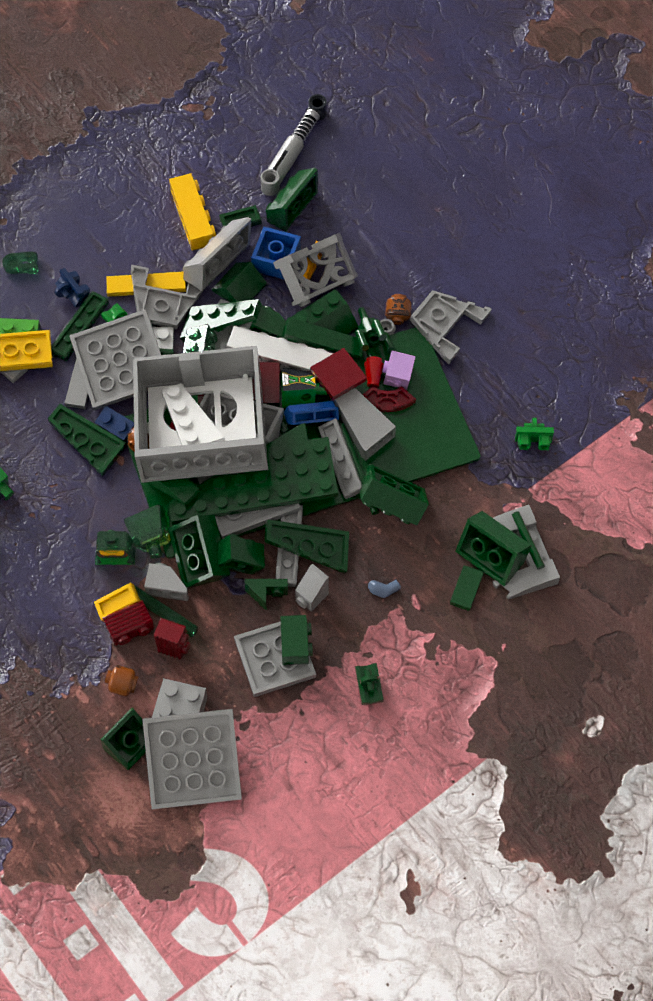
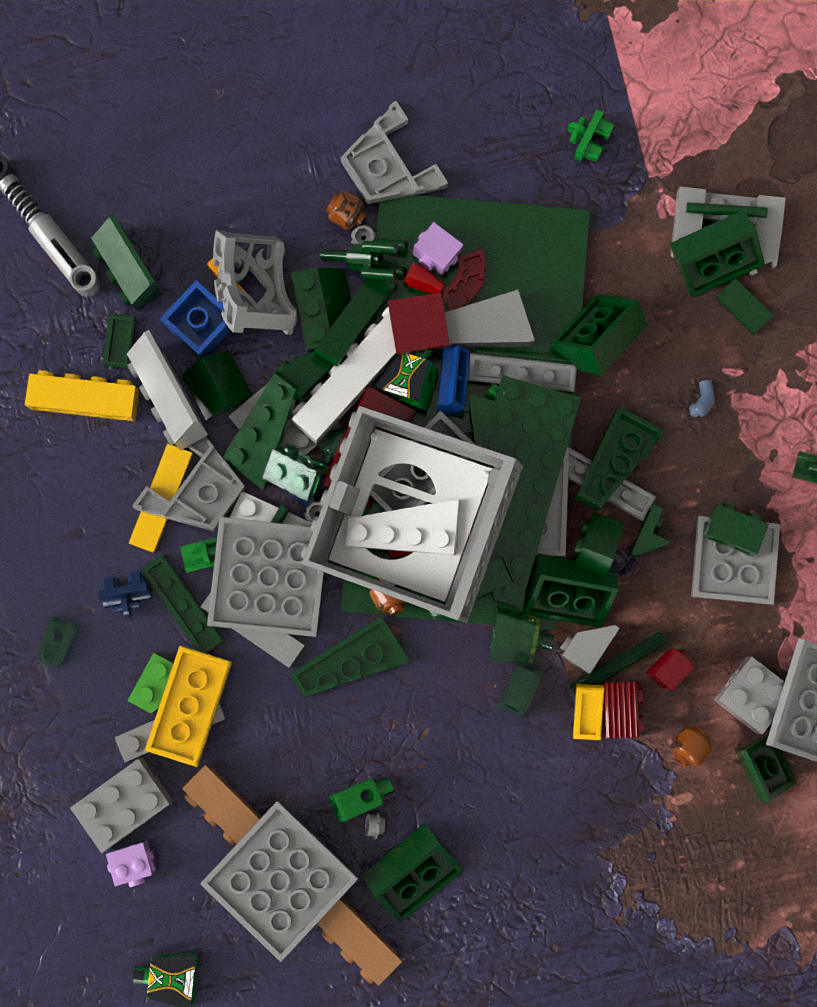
camera: 60 degrees left, 20 degrees up
dark blue plate [94,406,134,443] -> none
light grey slope [295,564,329,612] -> none

